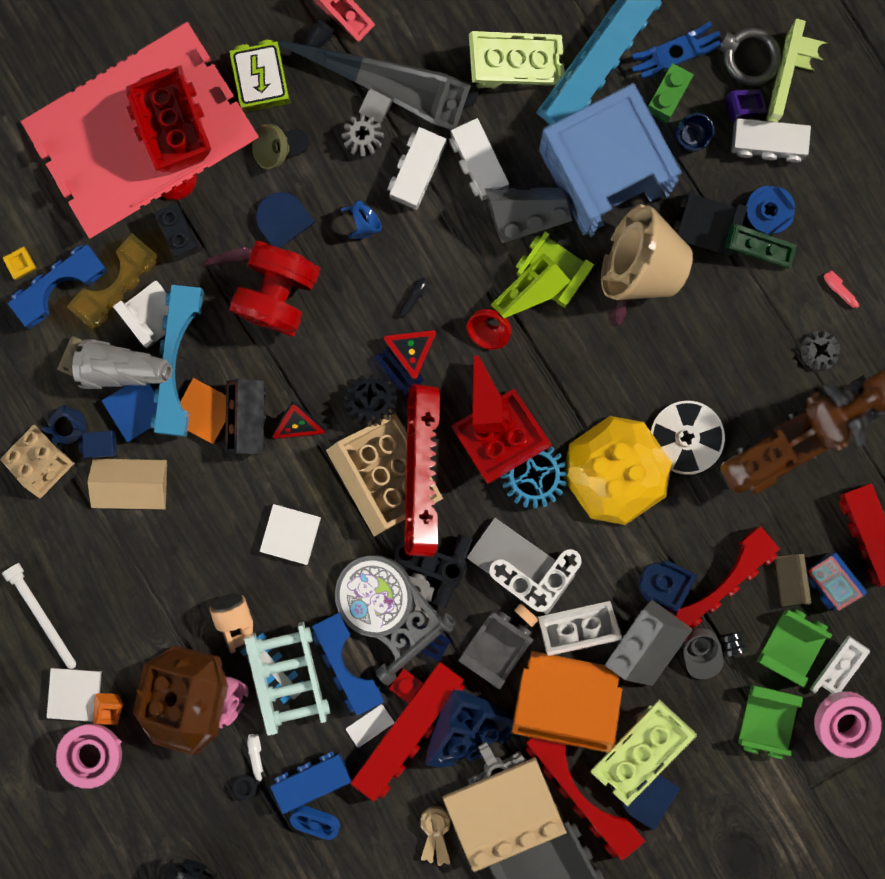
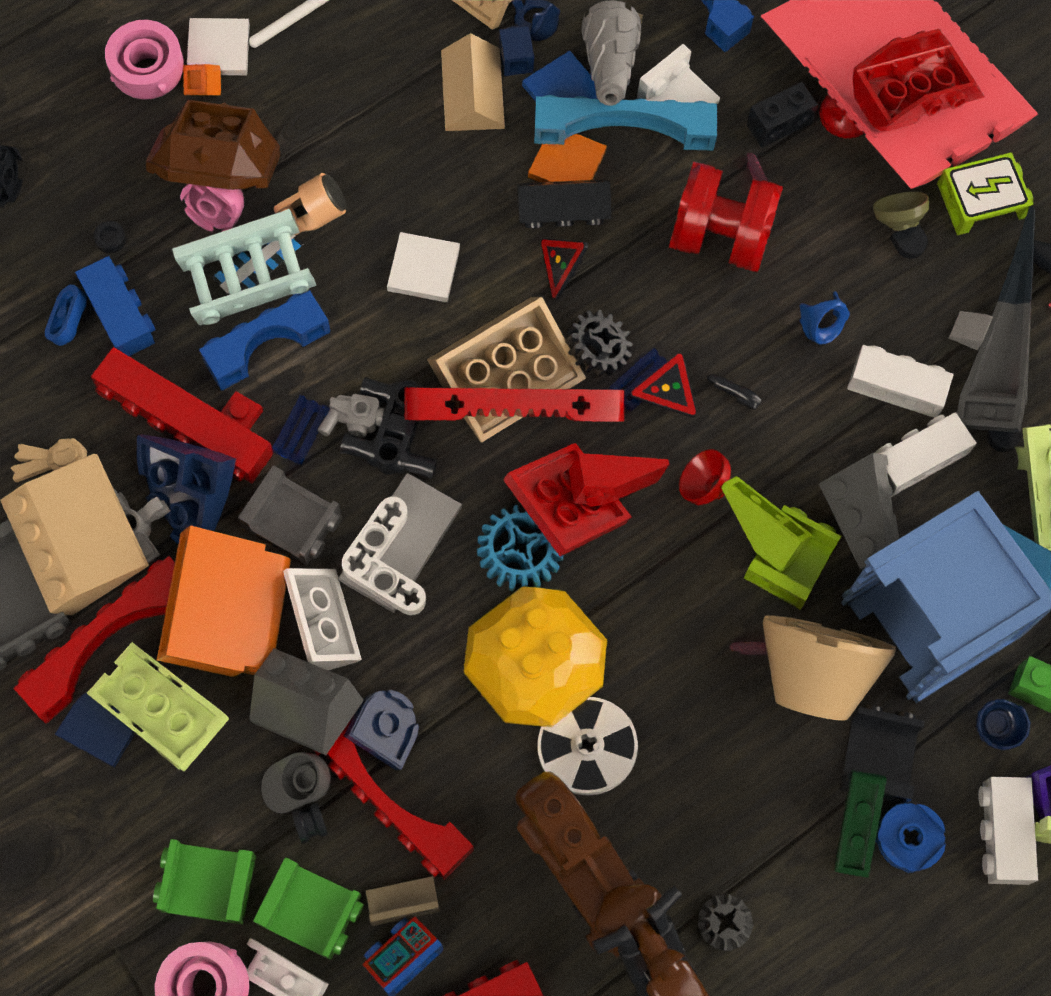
camera: 80 degrees right, 15 degrees down
clear yellow arch [67,233,157,329] -> none
white piece [247,734,263,781] -> none
dark blue tile [256,192,315,248] -> none
piece [335,555,455,685] -> none
light grey gear [342,114,384,157] -> none
white sticker [346,704,394,747] -> none
light nougat tile [514,604,538,627] -> none
coral piece [824,270,859,308] -> none

